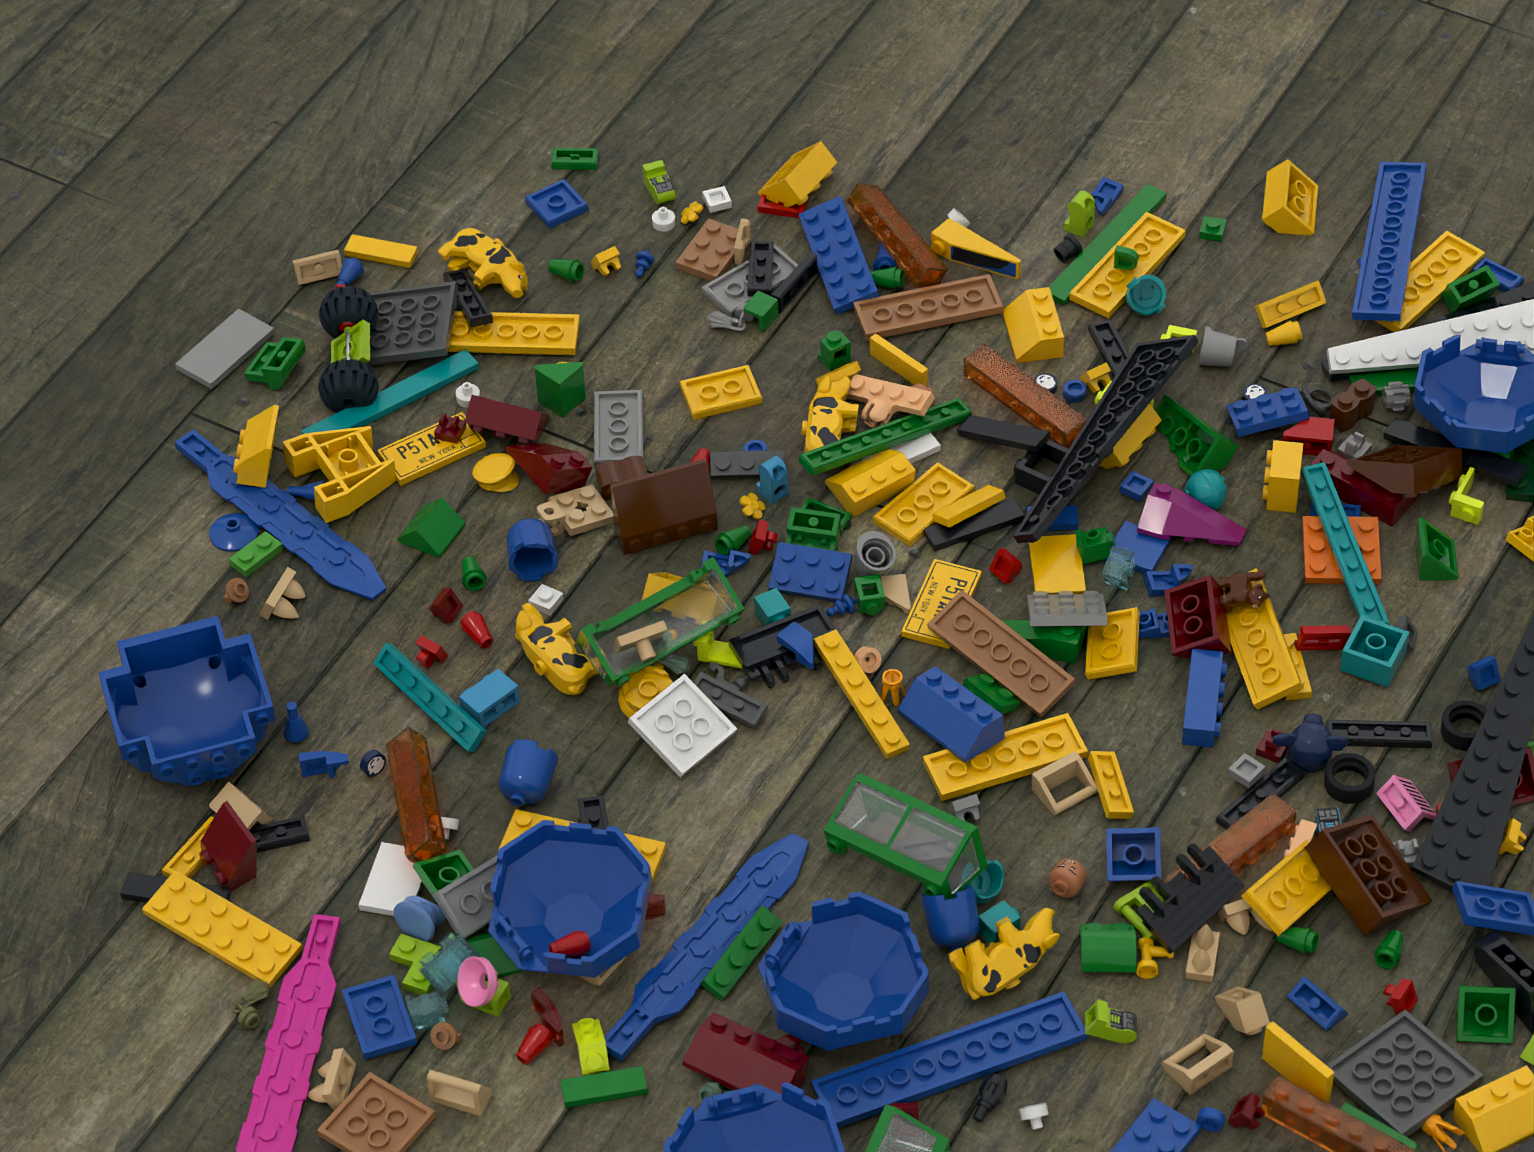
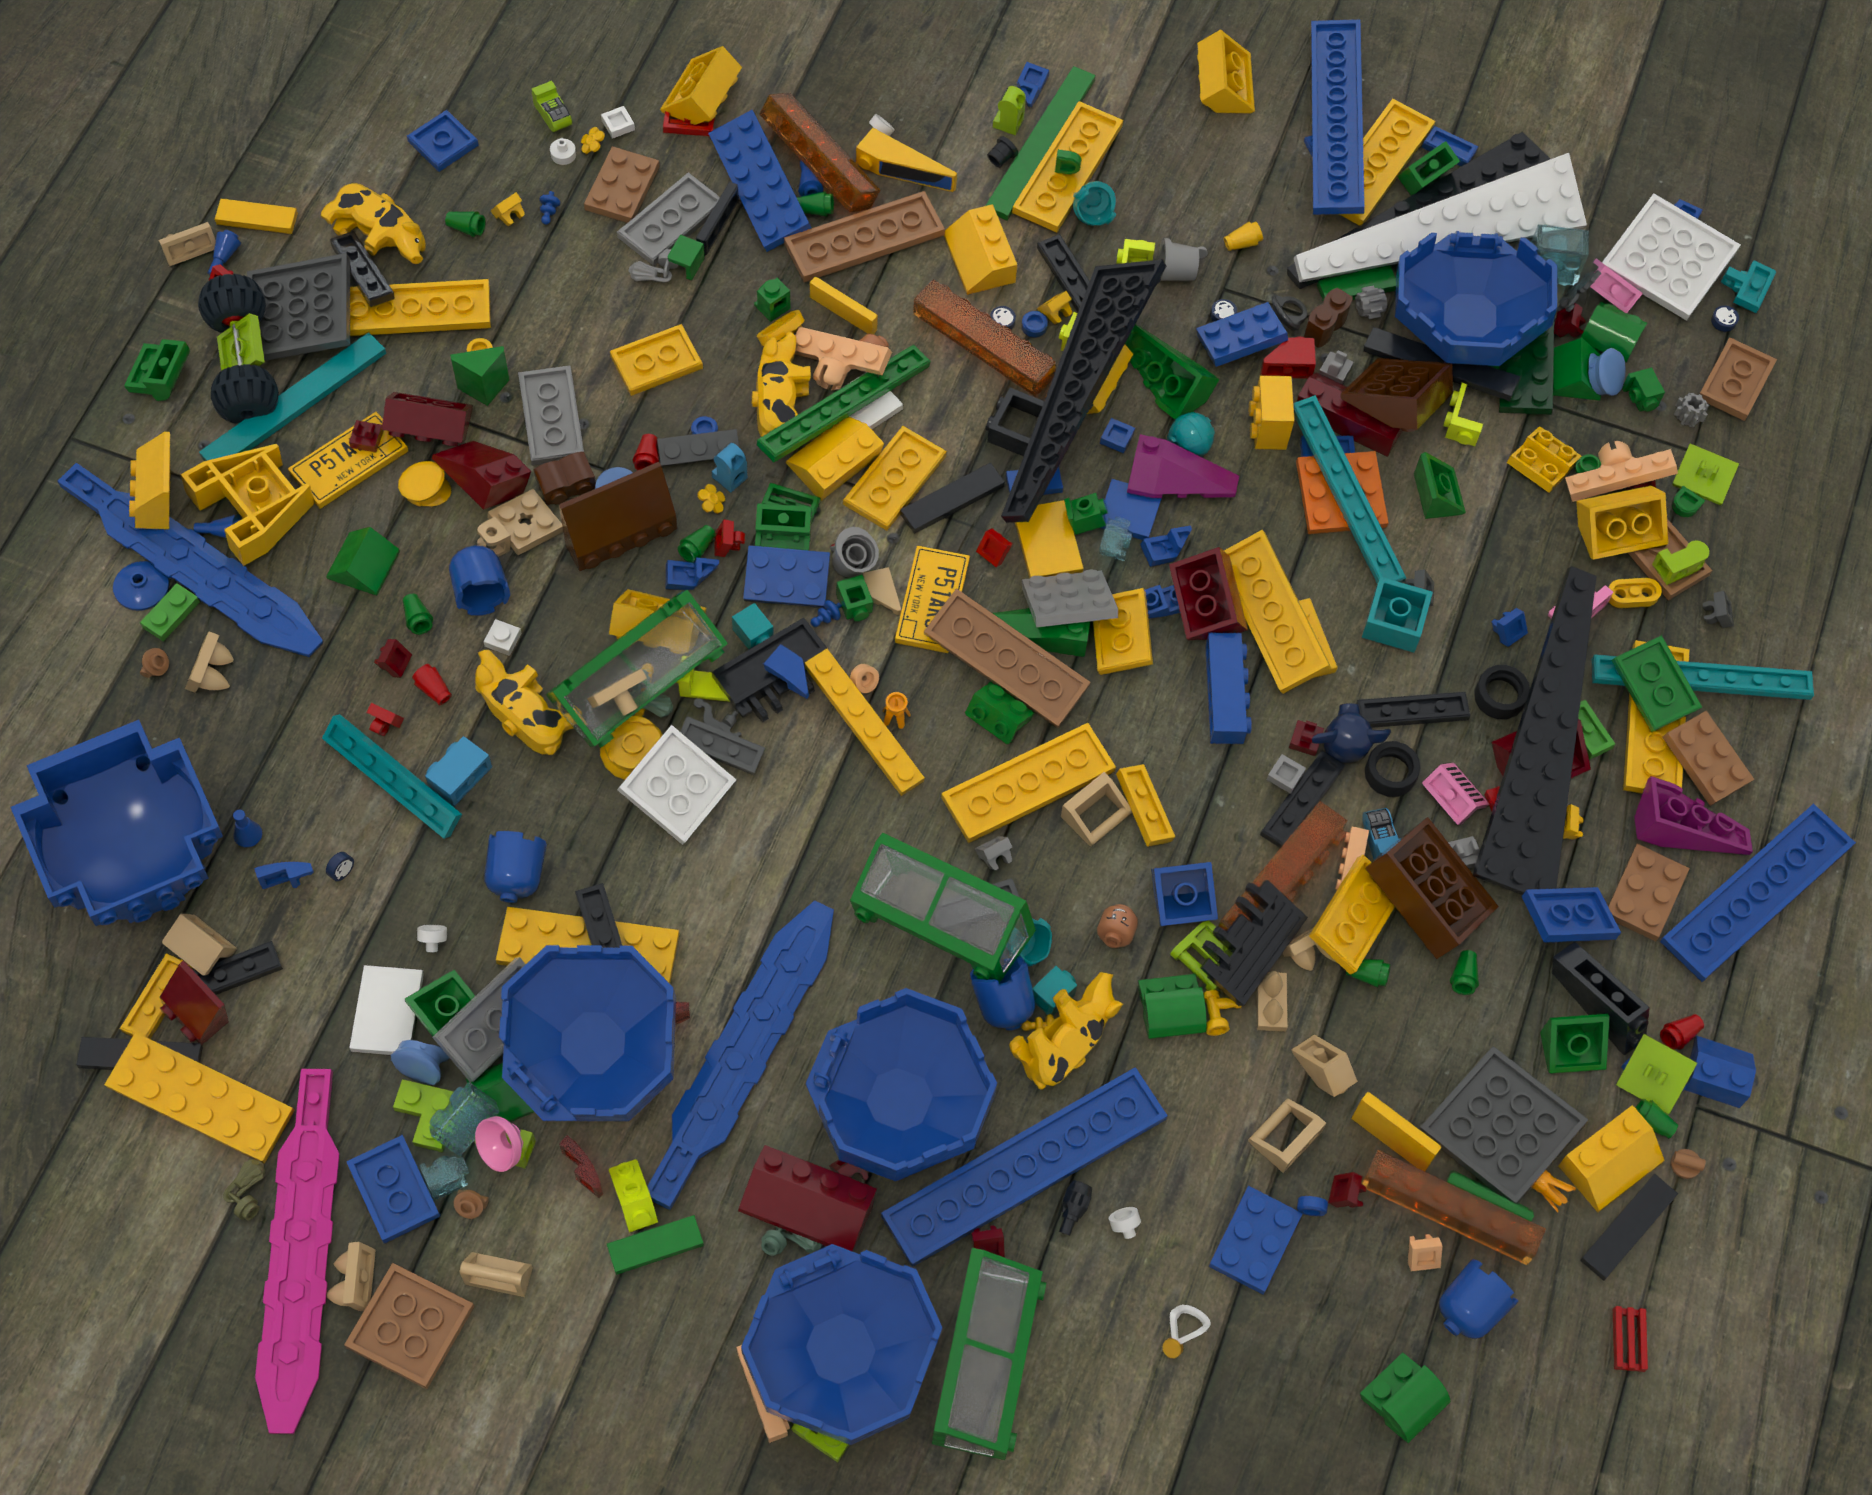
camera: 15 degrees left, 15 degrees up
light grey tile [175,309,275,389] -> none
clear orange brick [386,727,447,863] -> none
white tile [456,382,480,408] -> none
red cone [515,1023,553,1065] -> none
red cone [548,930,591,958] -> none
green tile [551,148,599,170] -> none
green plate [700,905,783,1001] -> none
tan tile [734,218,751,265] -> none
black tile [747,241,774,297] -> none
blue slope [898,666,1005,763] -> none
yellow tile [932,485,1006,528] -> none
black tile [957,415,1051,453] -> none
lime leg [1085,999,1137,1044] -> none
green plate [1199,216,1227,242] -> none
reddish brown animal [1218,570,1270,613] -> none
yellow plate [1255,281,1327,328] -> none
blue slope [1287,976,1349,1031] -> none
red tile [1294,625,1351,651] -> none
red tile [1383,978,1418,1015] -> none

